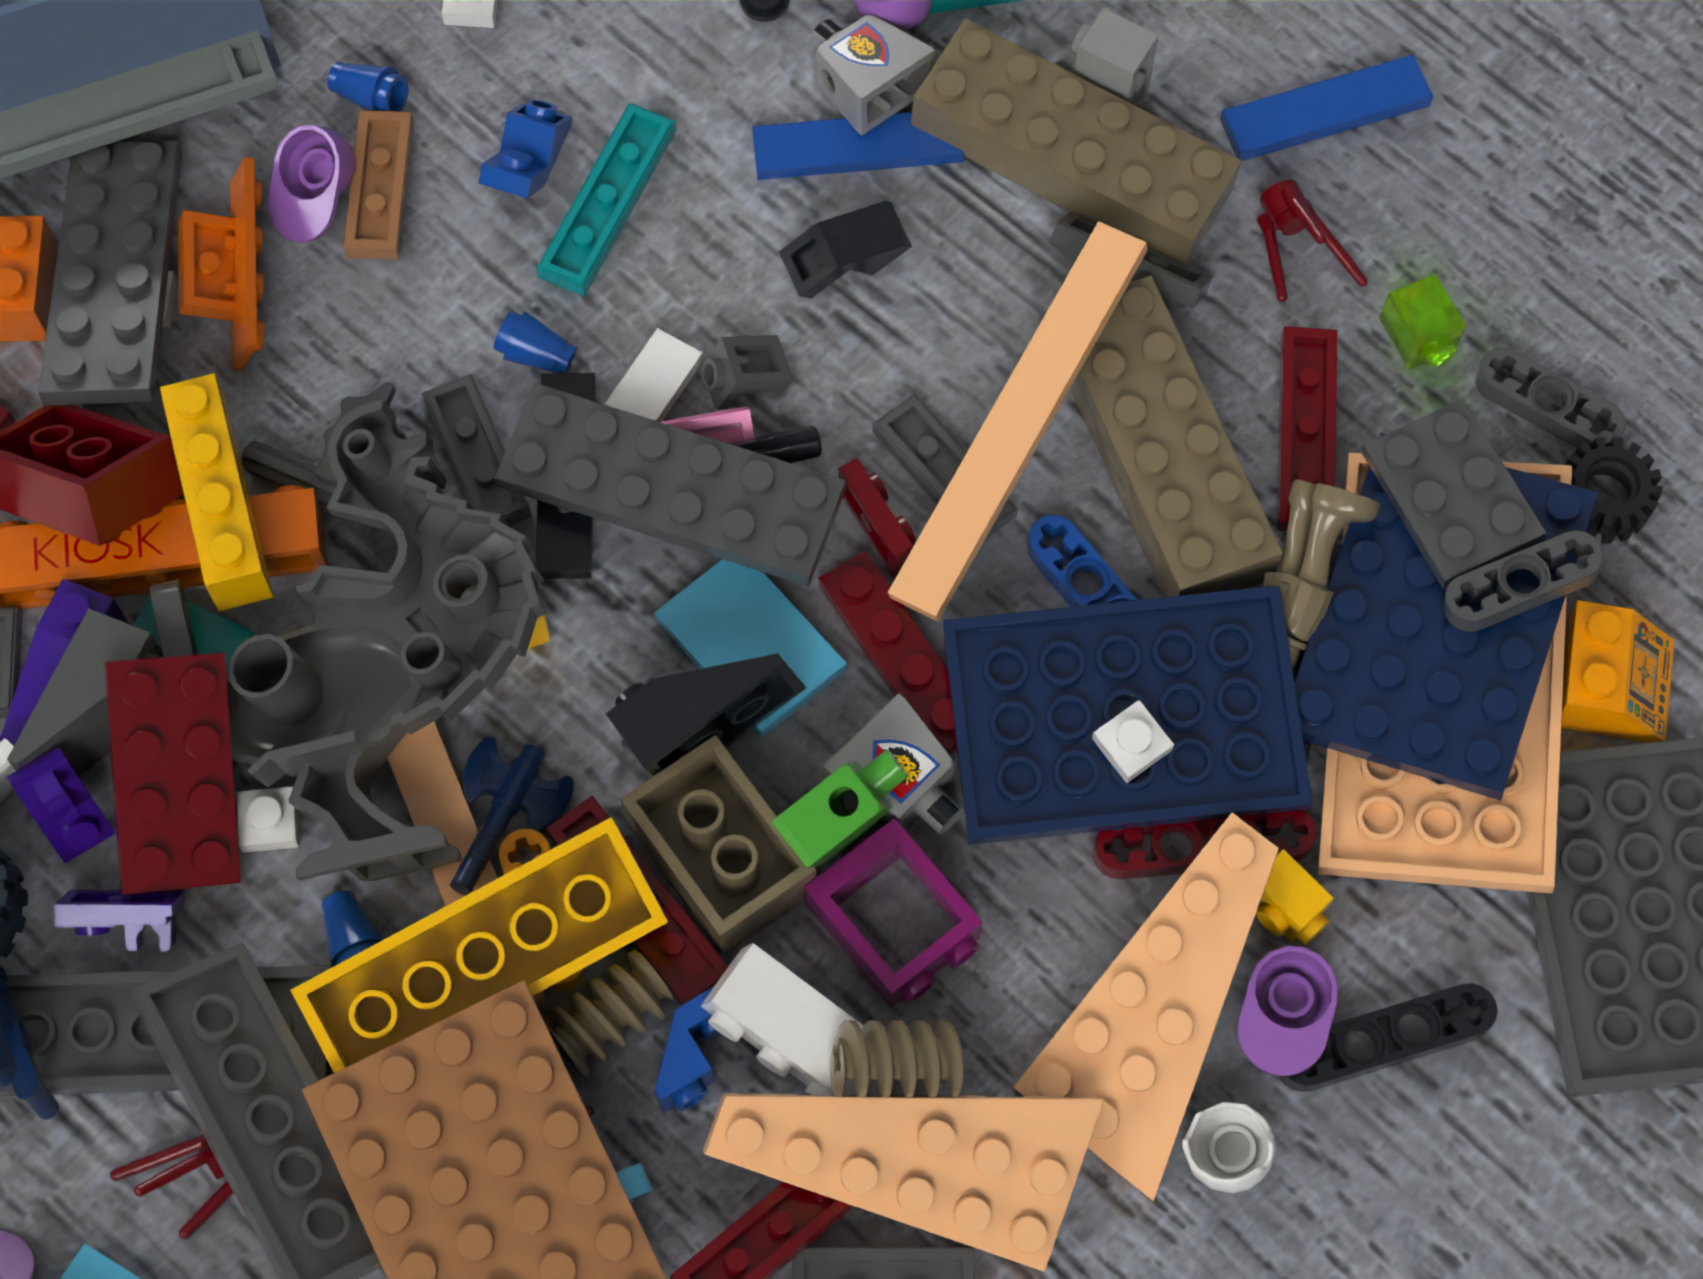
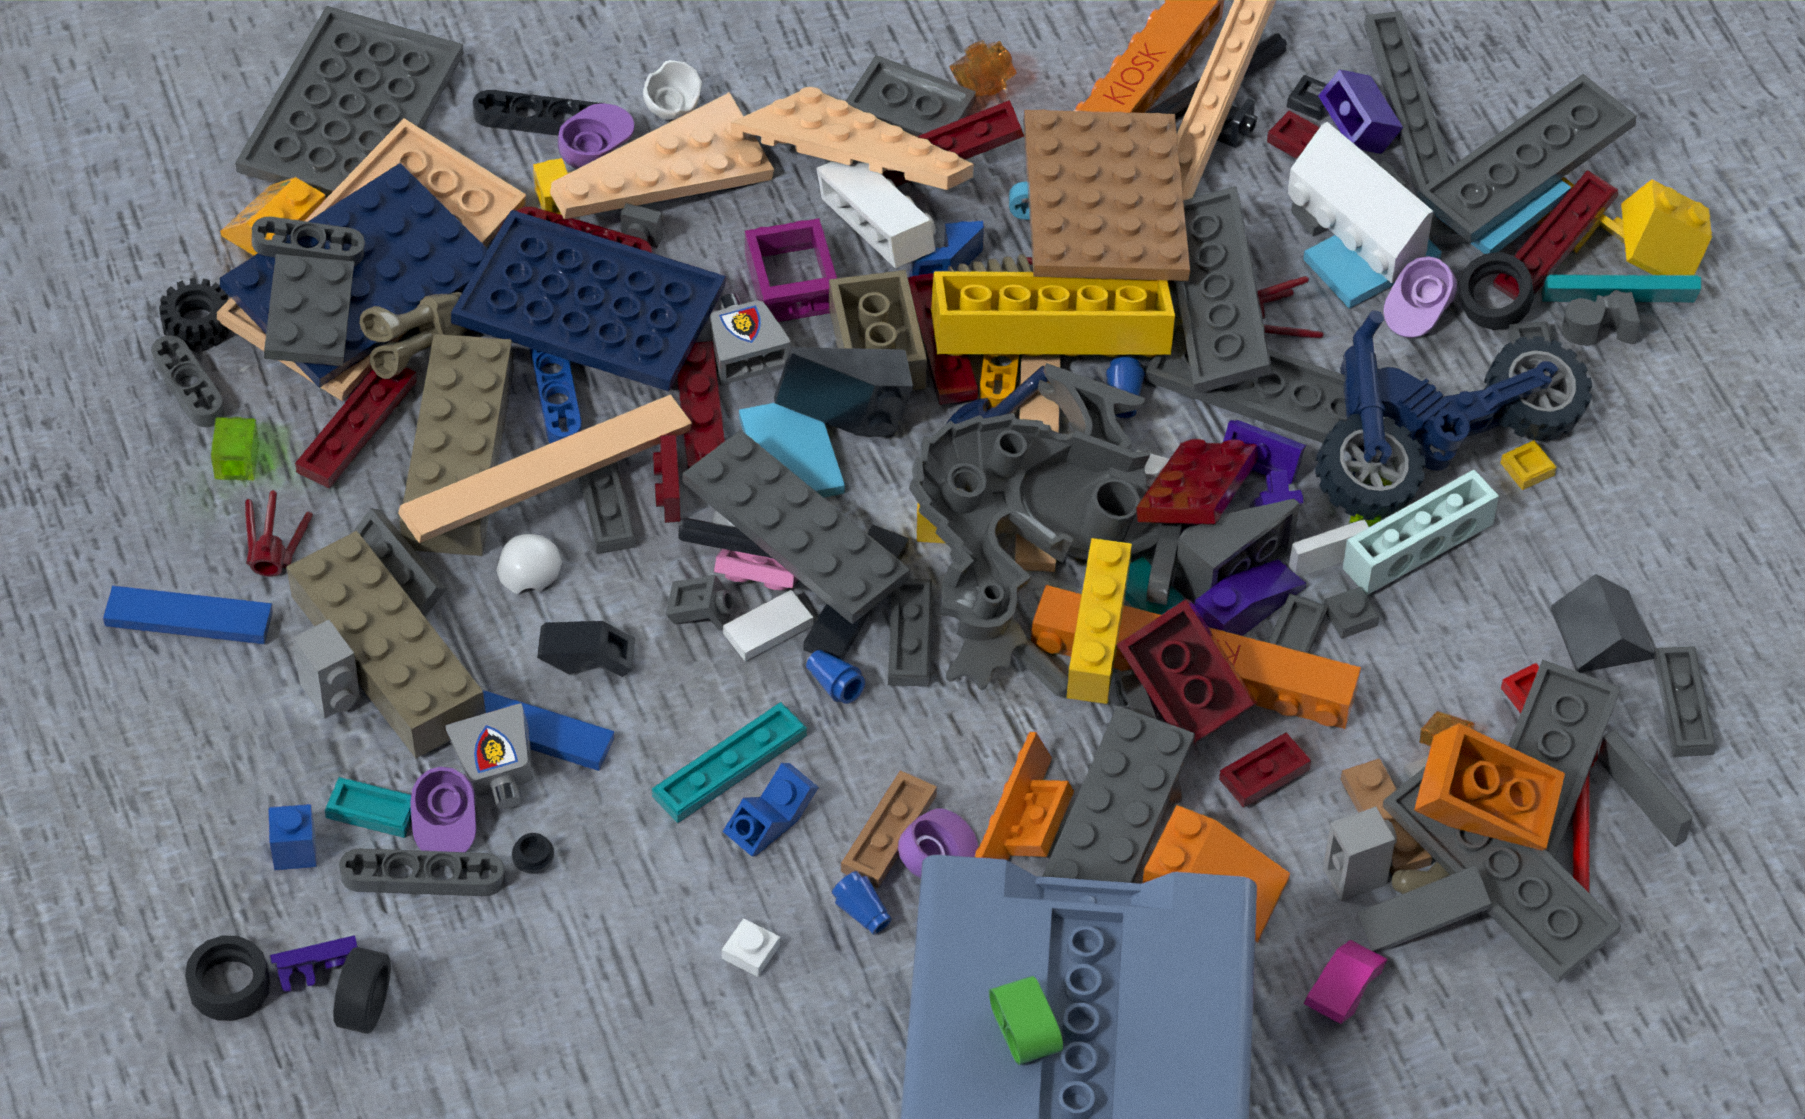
camera: 155 degrees left, 15 degrees down
bright green torso [771,749,909,868] -> none
dark tan piece [830,1020,964,1097] -> none
white plate [1092,700,1174,783] -> none
none -> white hair [496,534,562,594]
none -> dark grey plate [621,203,663,248]

